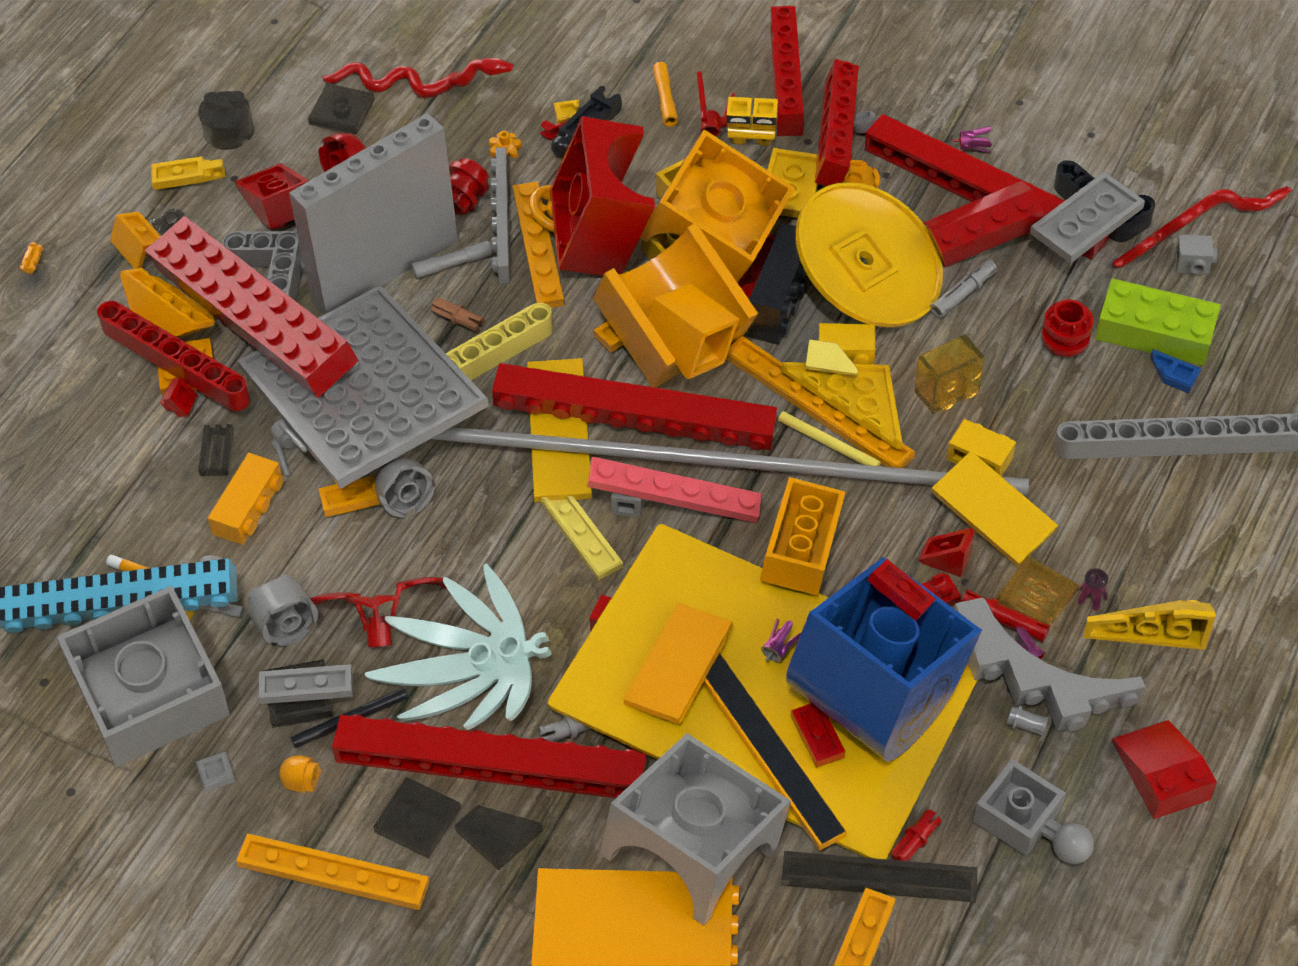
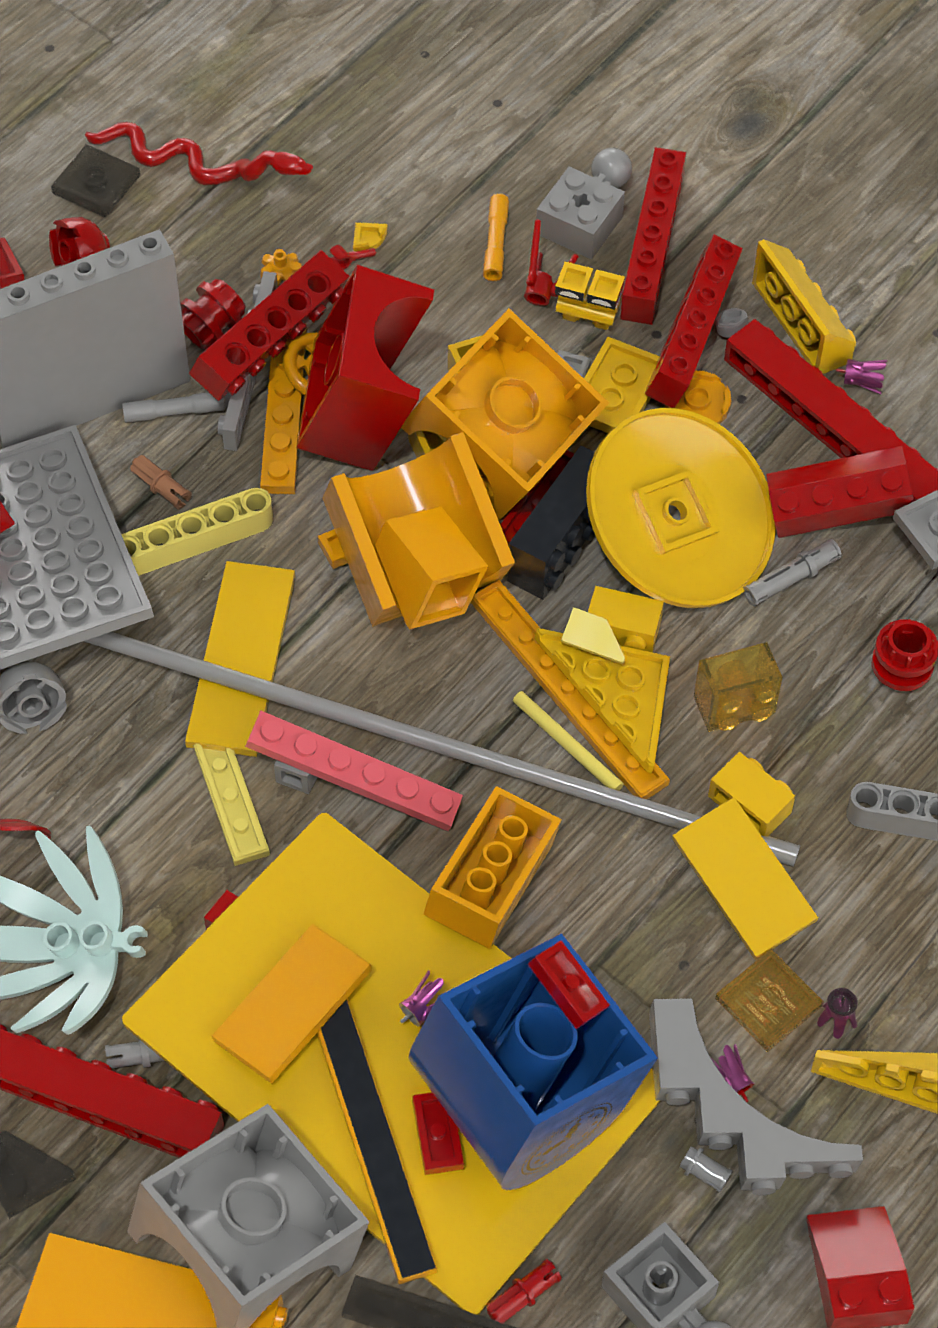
camera: 10 degrees right, 5 degrees up
red brick [492,363,777,450] -> none
black plate [551,86,622,156] -> none
red slope [918,528,975,577] -> none
red tile [921,573,961,606] -> none
red pin [961,589,1051,643] -> none
none -> red brick [189,250,350,401]
none -> light grey brick [536,148,632,260]
none -> yellow slope [752,239,856,374]

